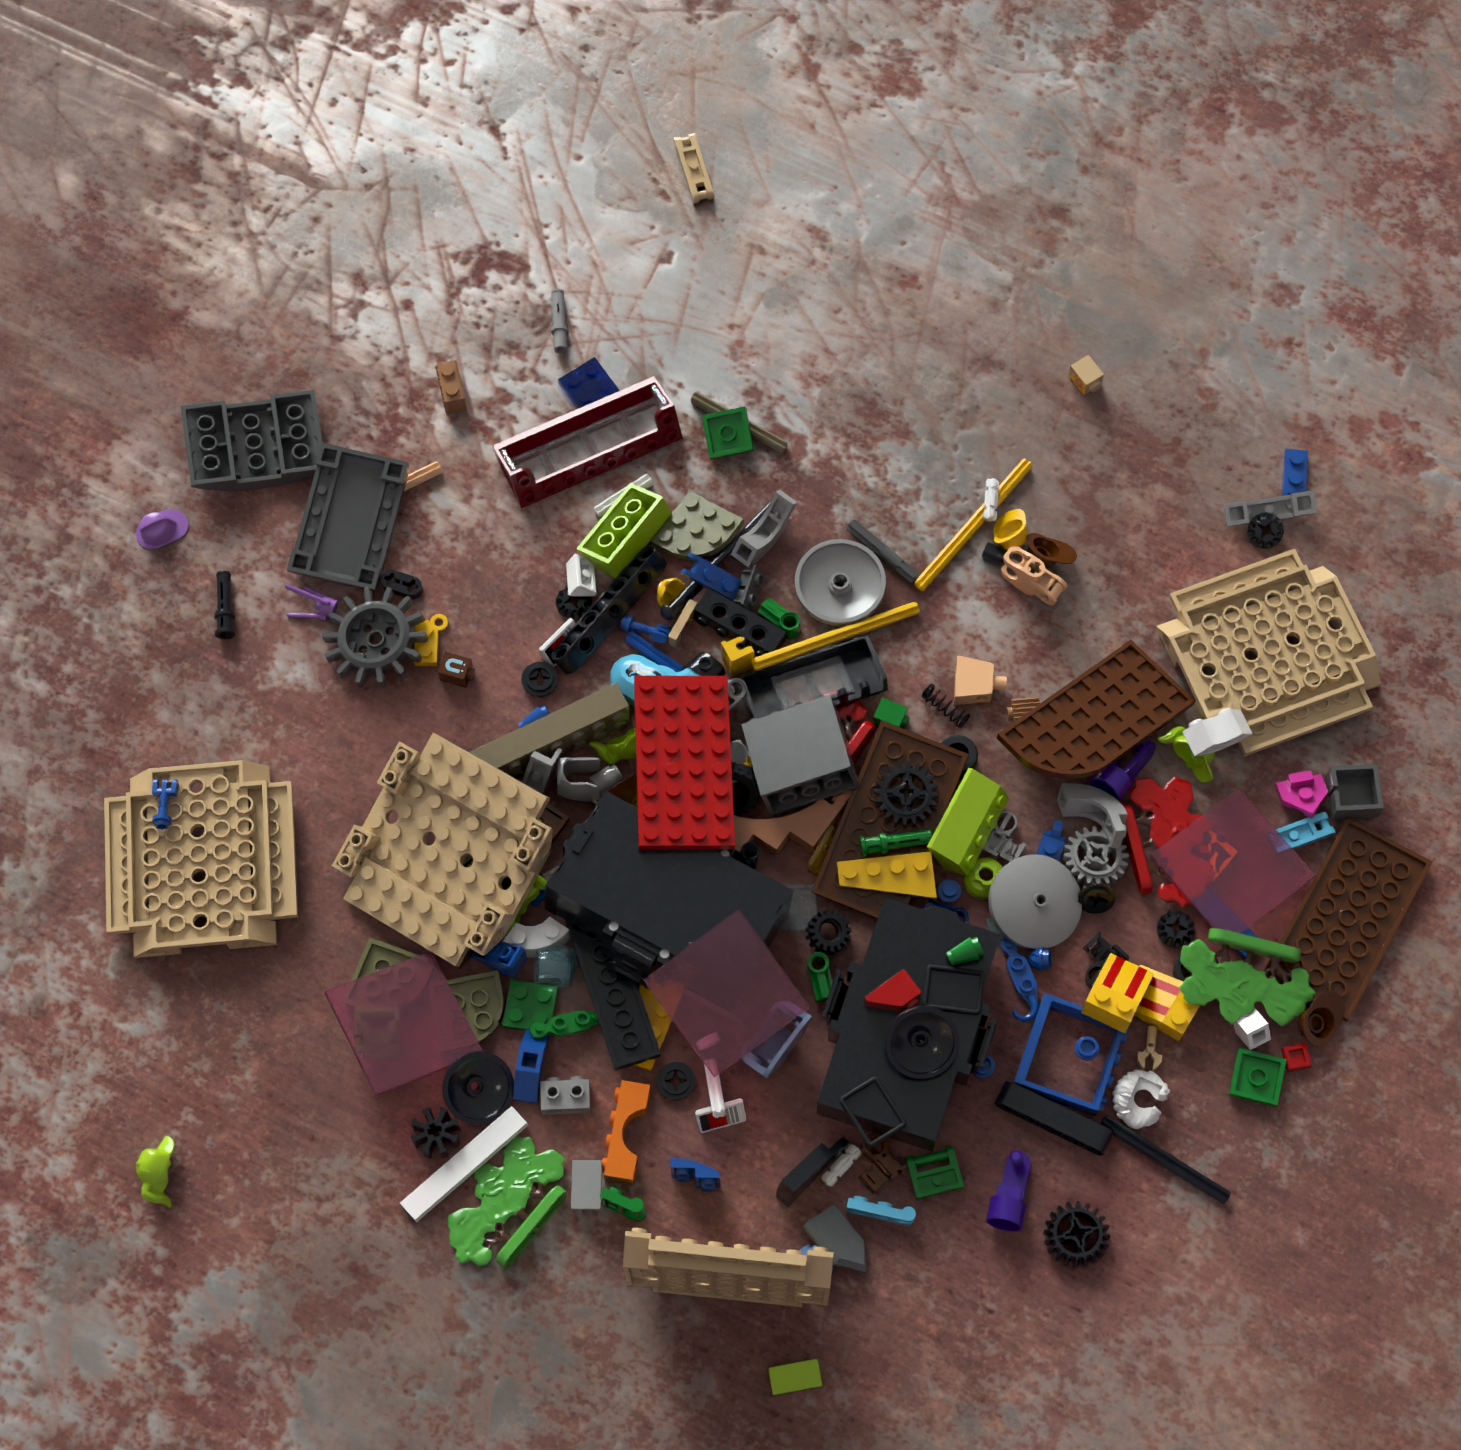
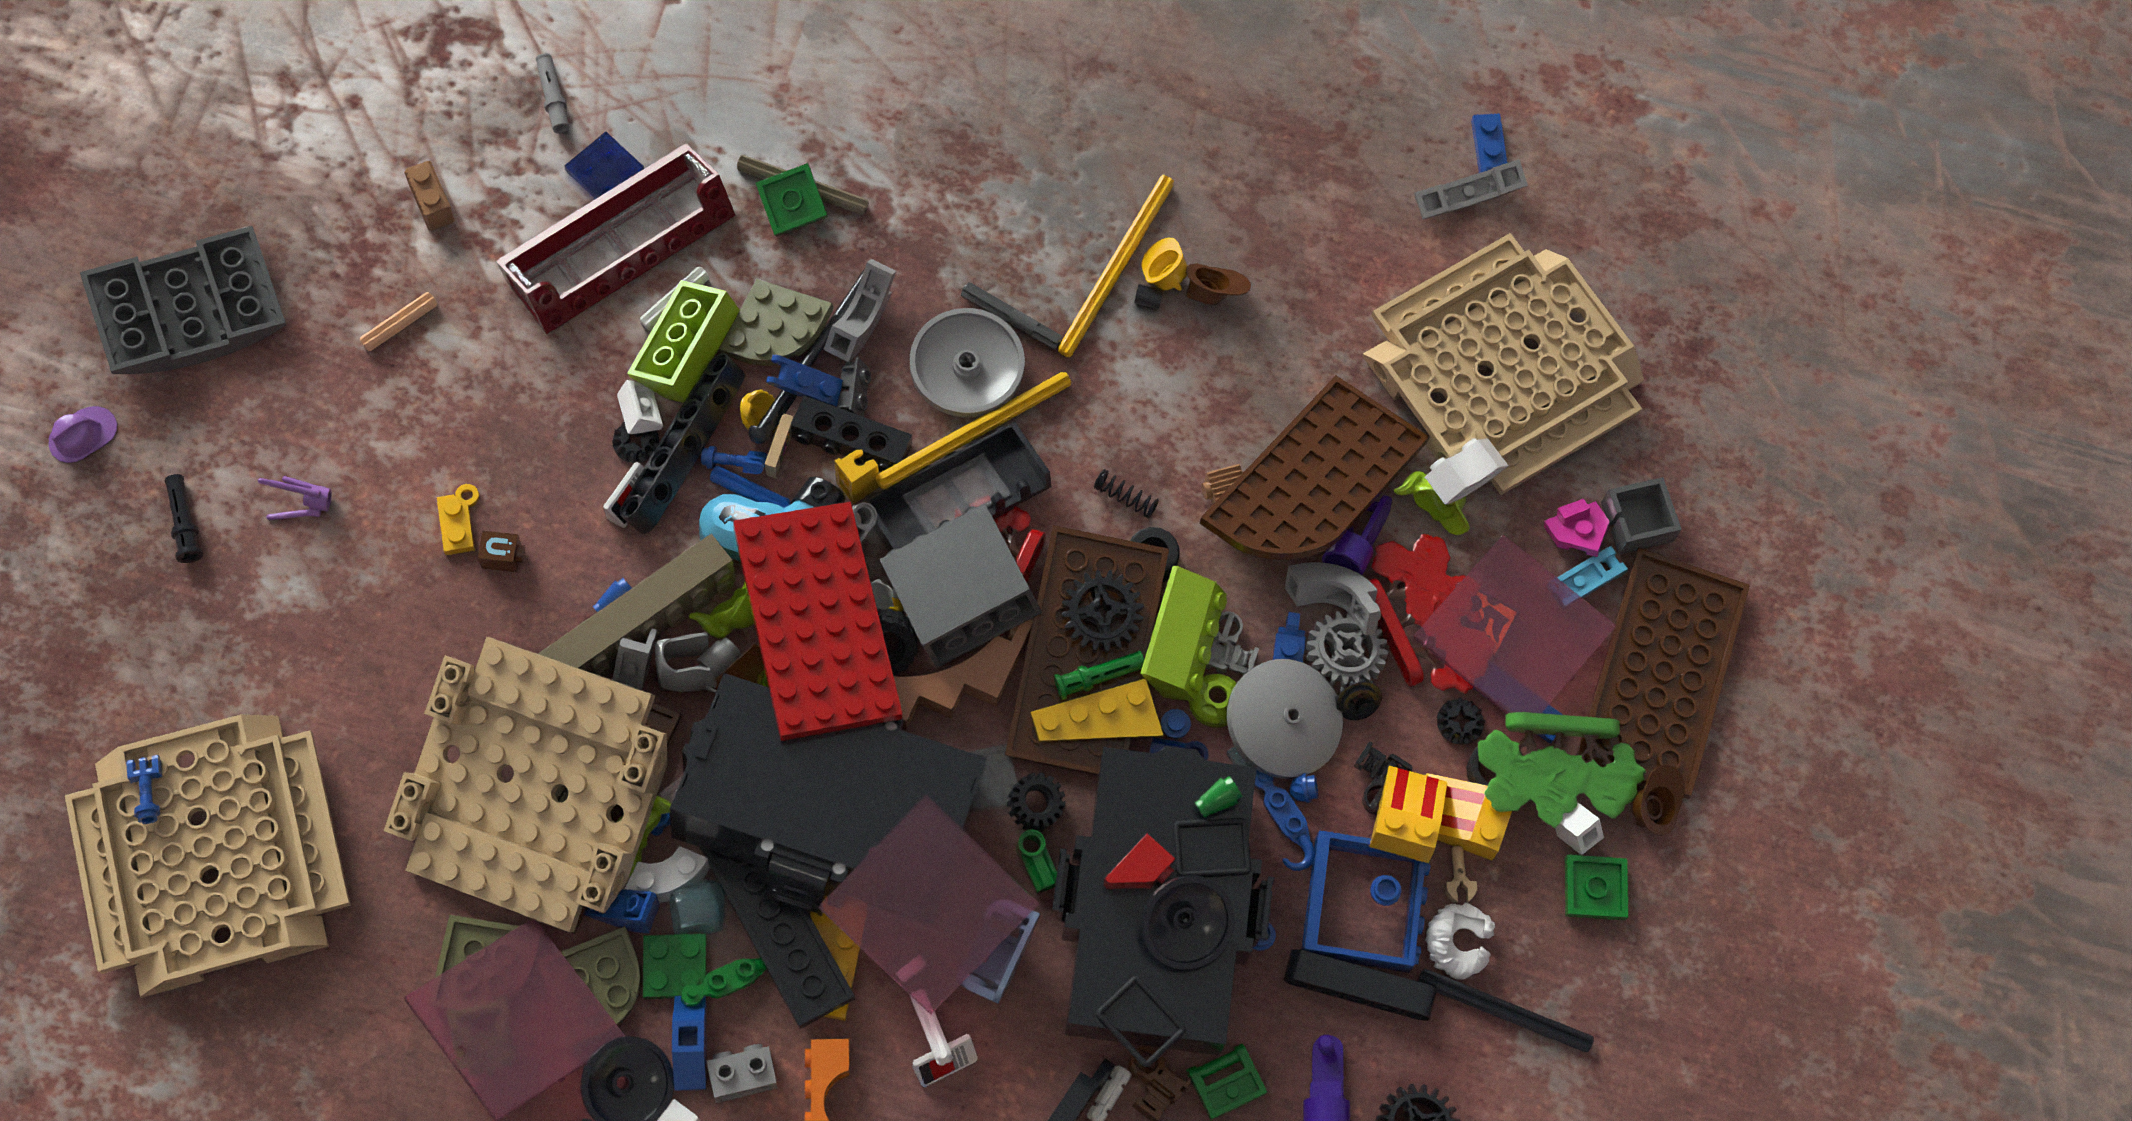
camera: 20 degrees left, 0 degrees up
dark grey slope [287,443,409,592] -> none
dark grey gear [322,587,428,688] -> none
black beam [380,570,423,599] -> none
black gear [521,662,558,697] -> none
black gear [657,1062,695,1101] -> none
black piece [739,842,759,870] -> none
green piece [758,598,801,640] -> none
clear yellow slope [807,825,836,876] -> none
green brick [873,697,910,729] -> none
light nougat torso [954,656,1007,705] -> none
white axle [983,478,999,522] -> none
light nougat piece [1001,547,1068,606] -> none
tan brick [1068,355,1104,395] -> none
black gear [1247,512,1284,549] -> none
red tile [1281,1043,1312,1073] -> none

